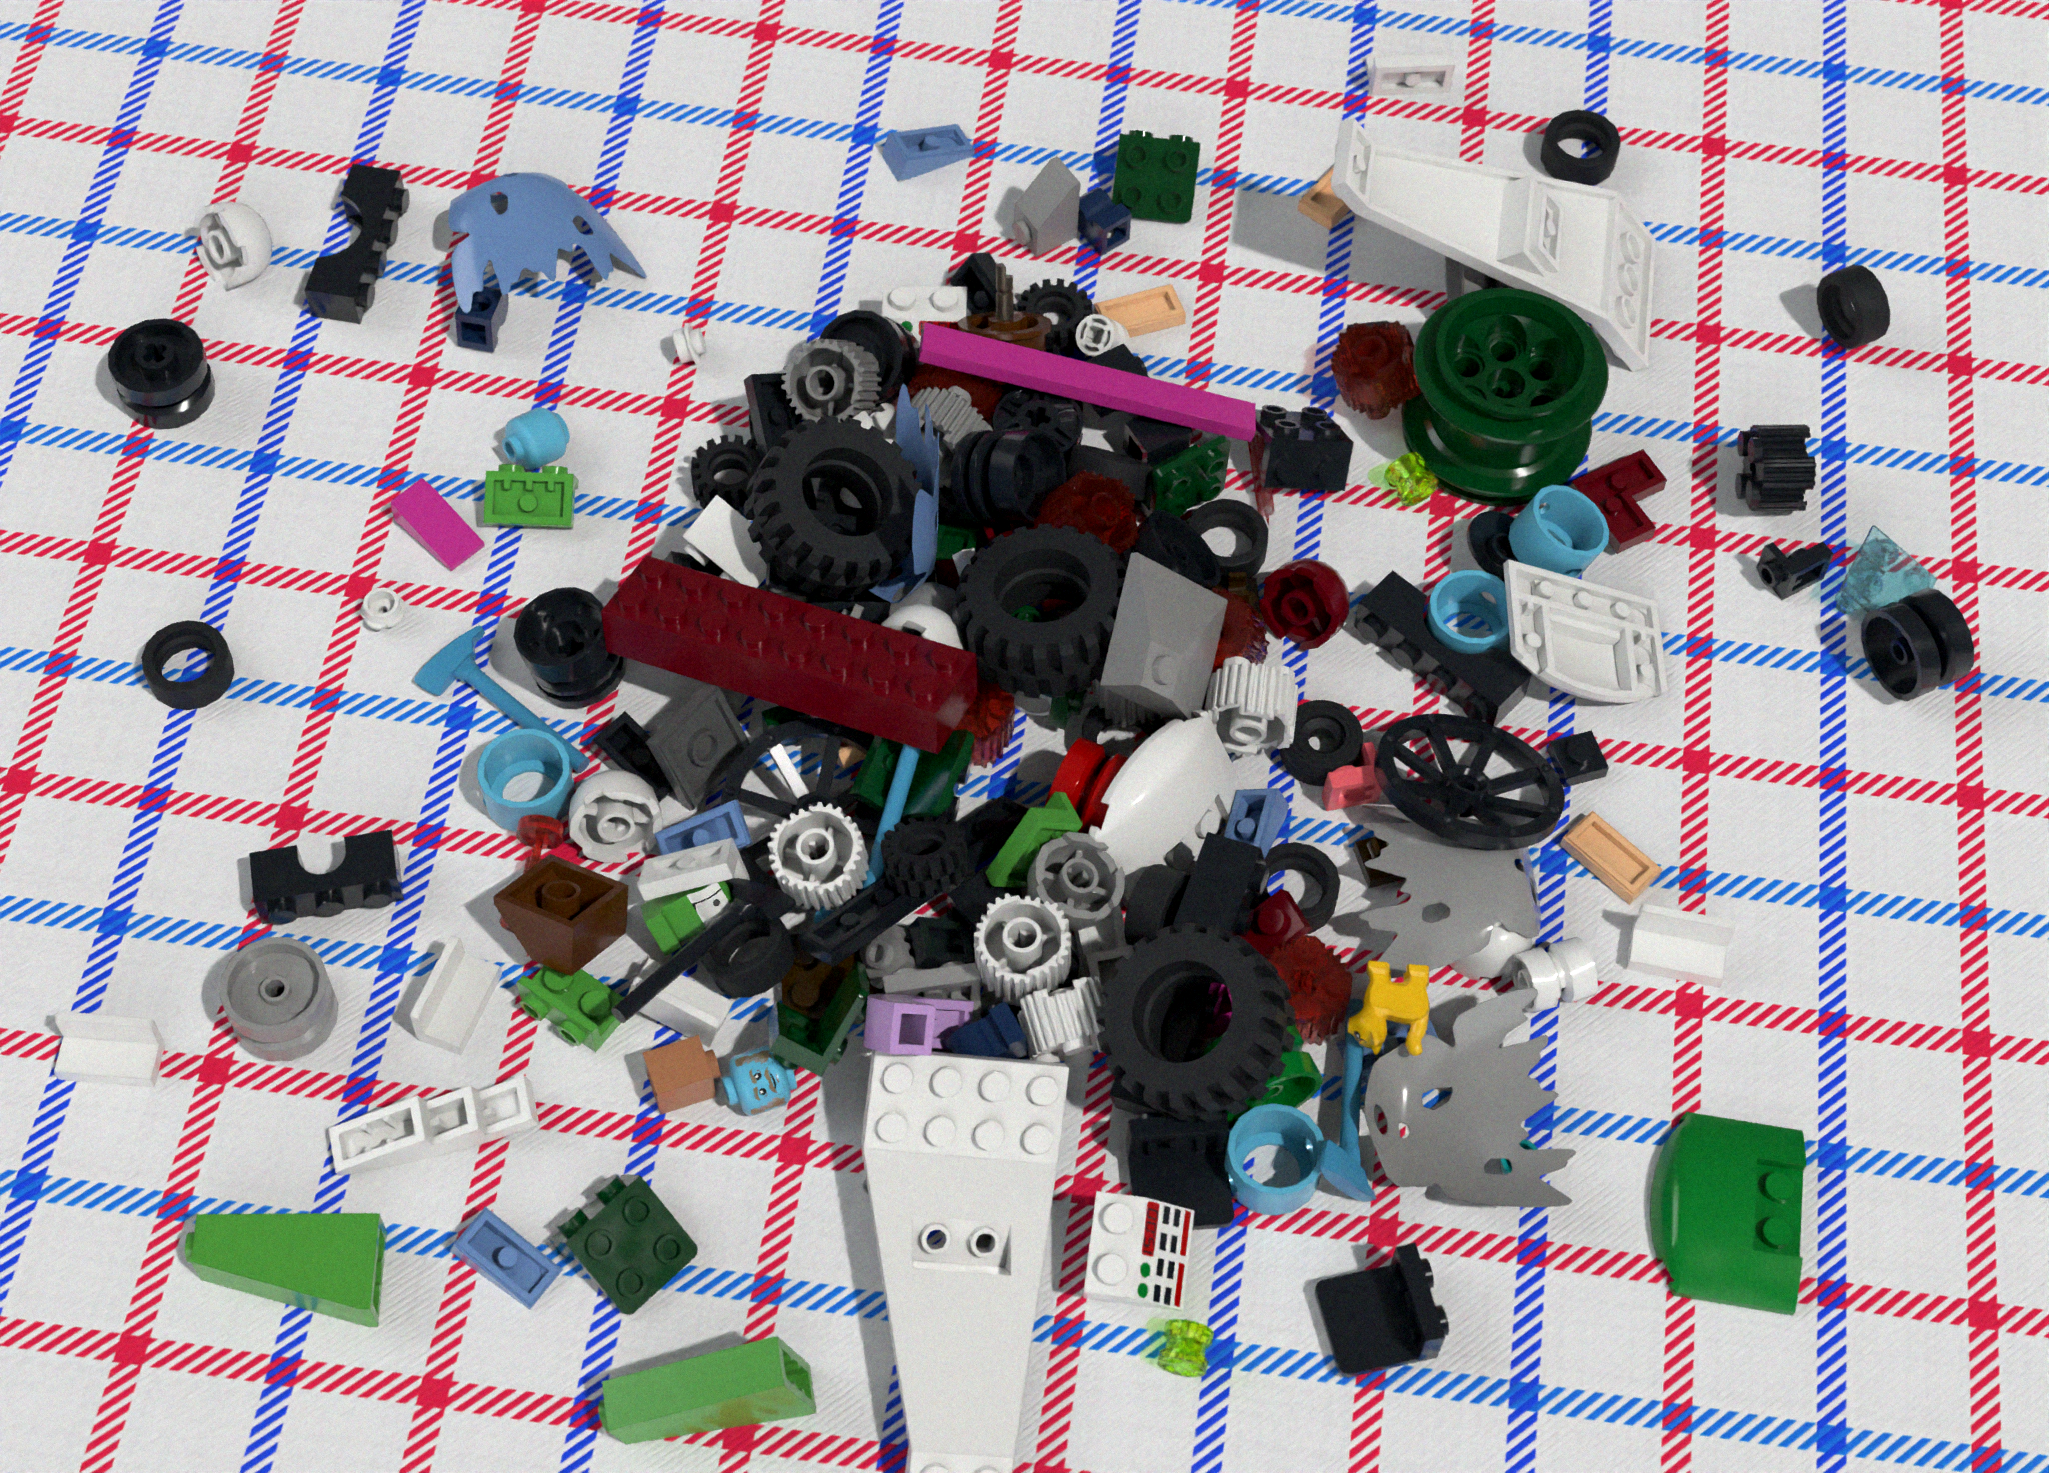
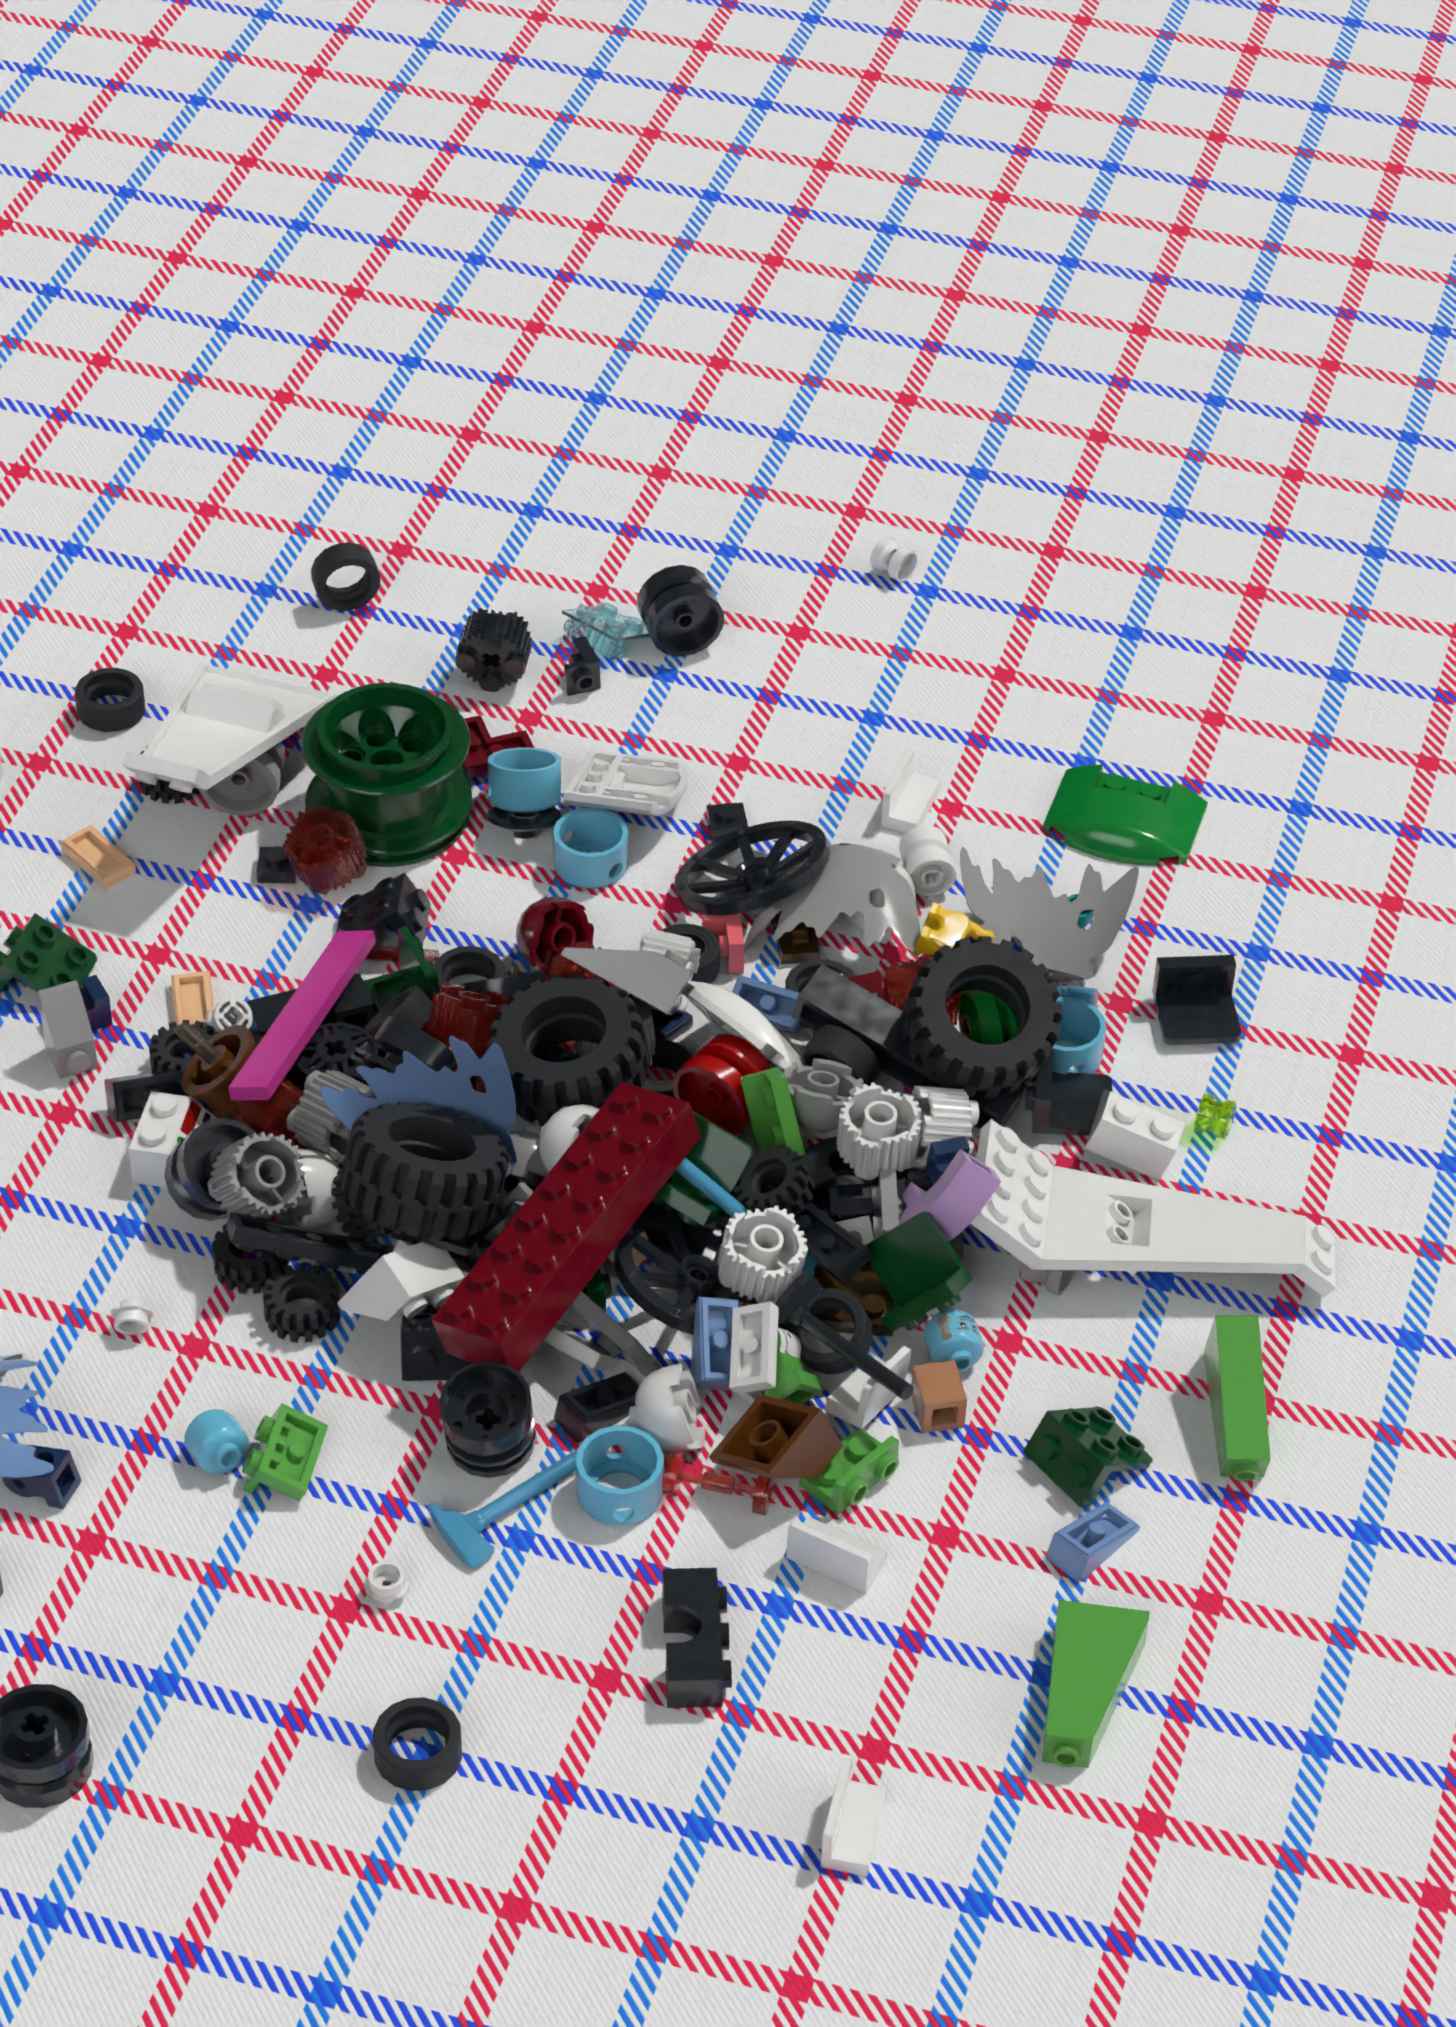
camera: 80 degrees left, 15 degrees down
light grey wheel [219,937,338,1061] -> none
white slope [328,1075,540,1176] -> none
dark pink slope [390,479,485,572] -> none
black arch [1354,570,1532,726] -> none
clear neon green wheel [1384,452,1439,507] -> none
light nougat tile [1560,811,1663,905] -> none

